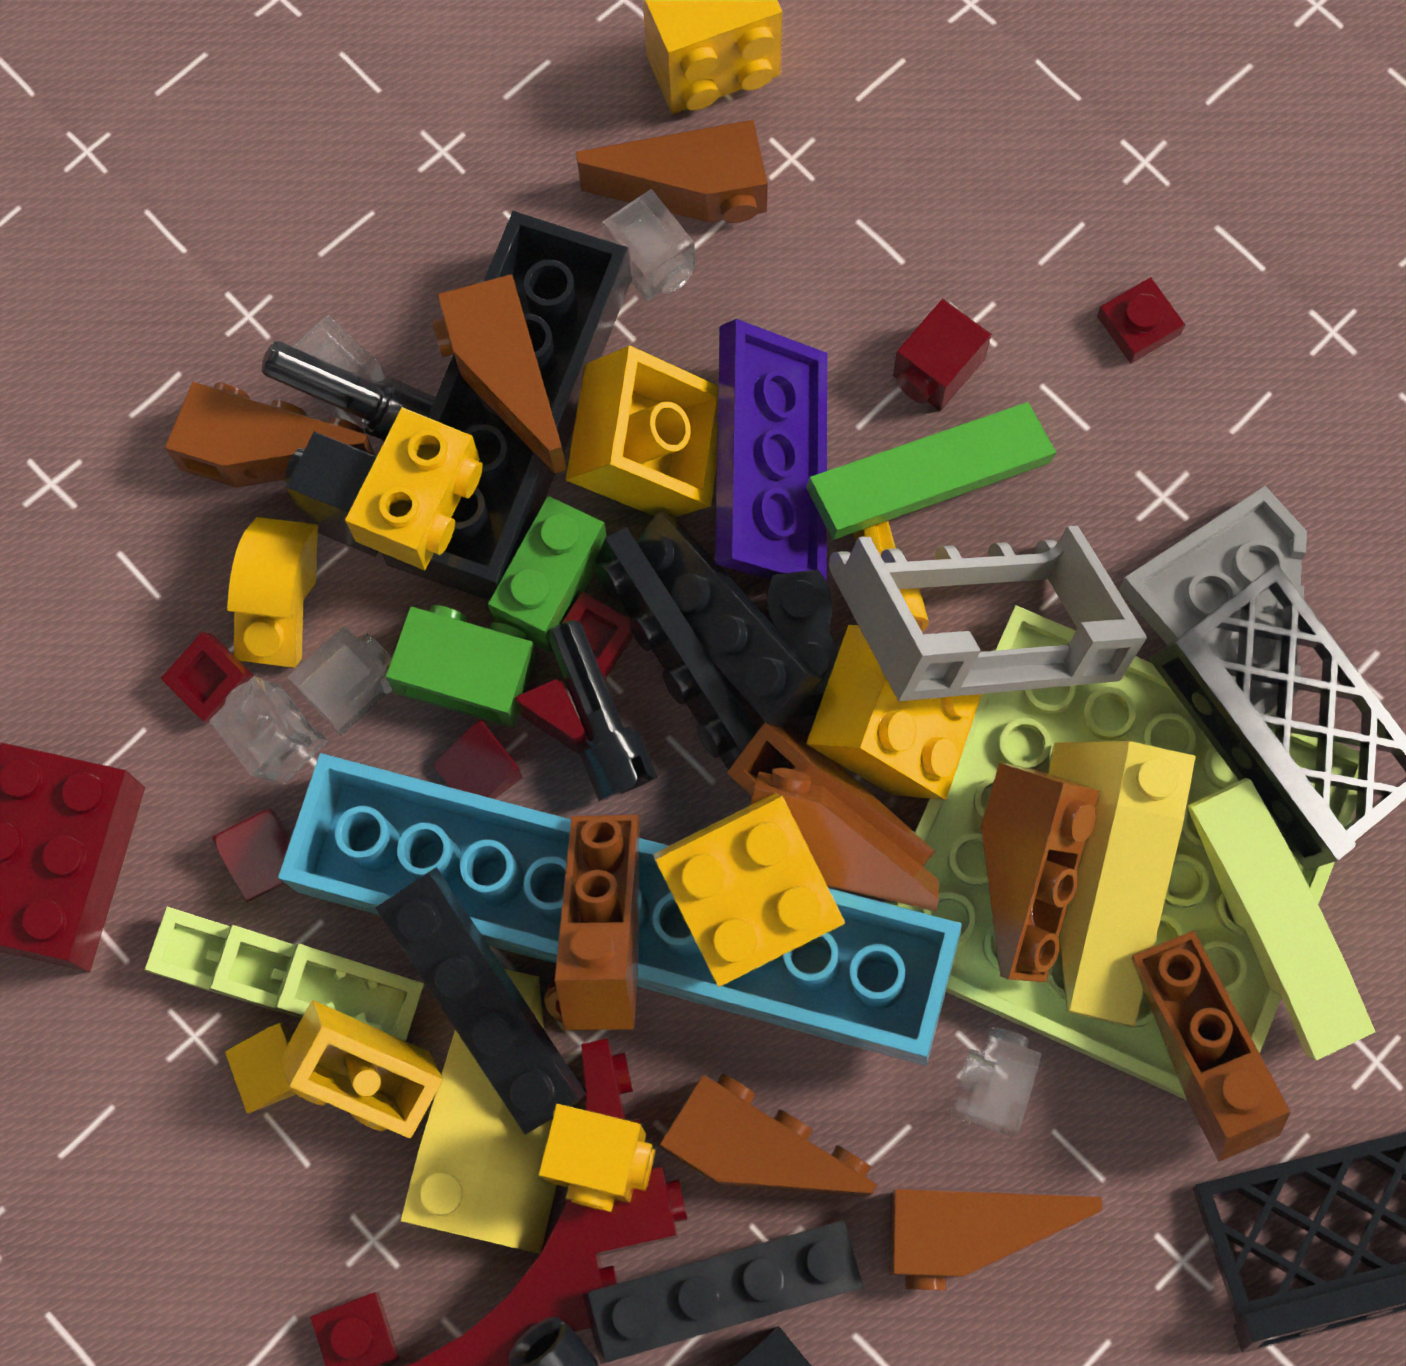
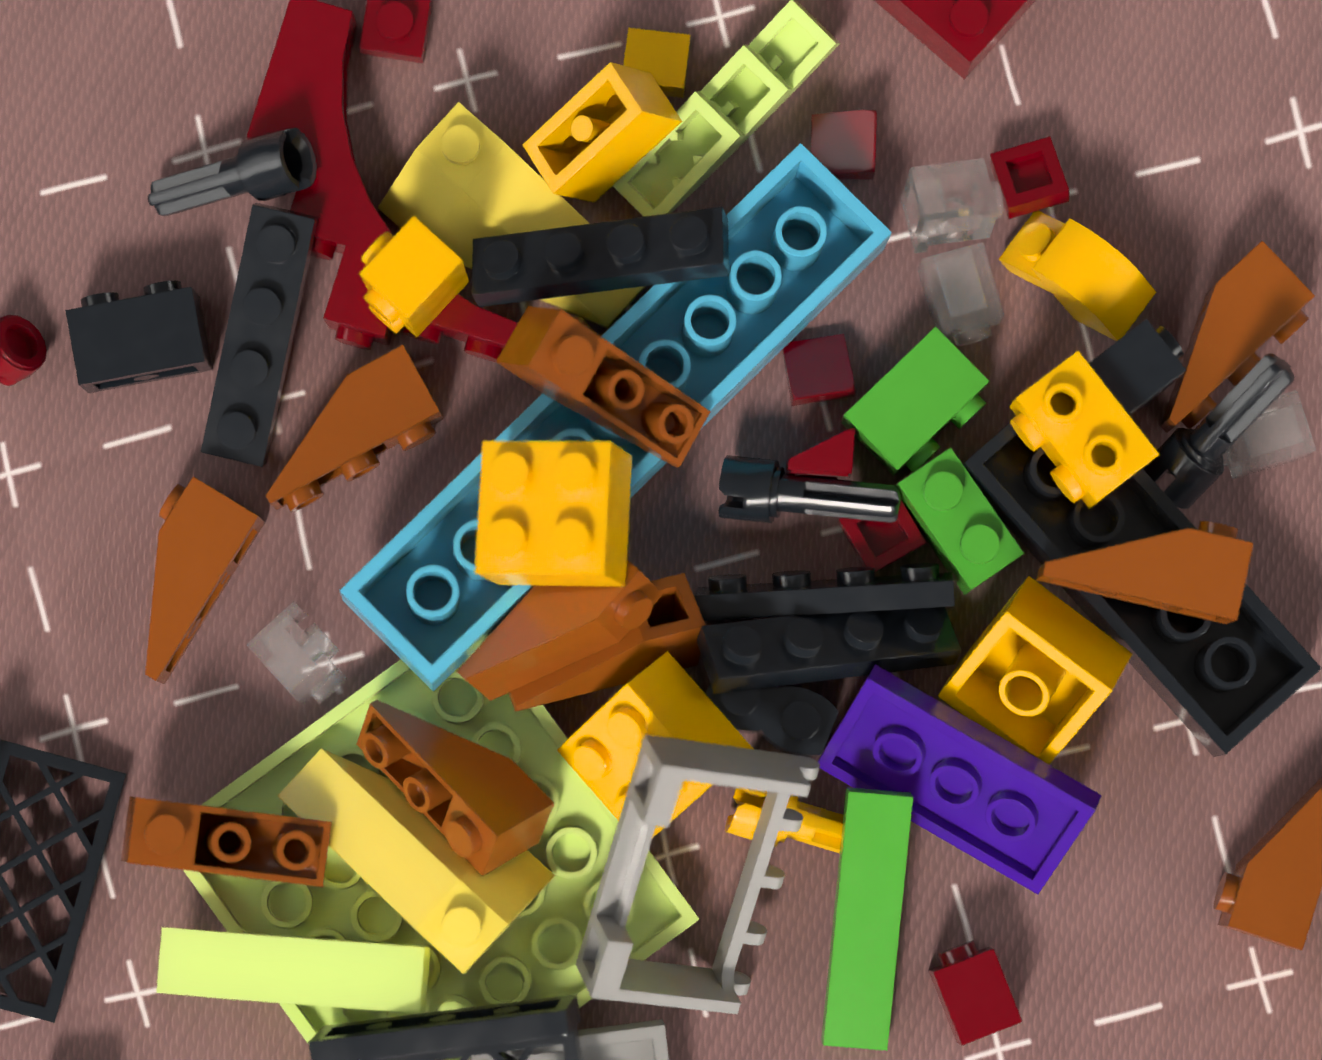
camera: 115 degrees right, 10 degrees up
clear brick [602,189,695,302] -> none

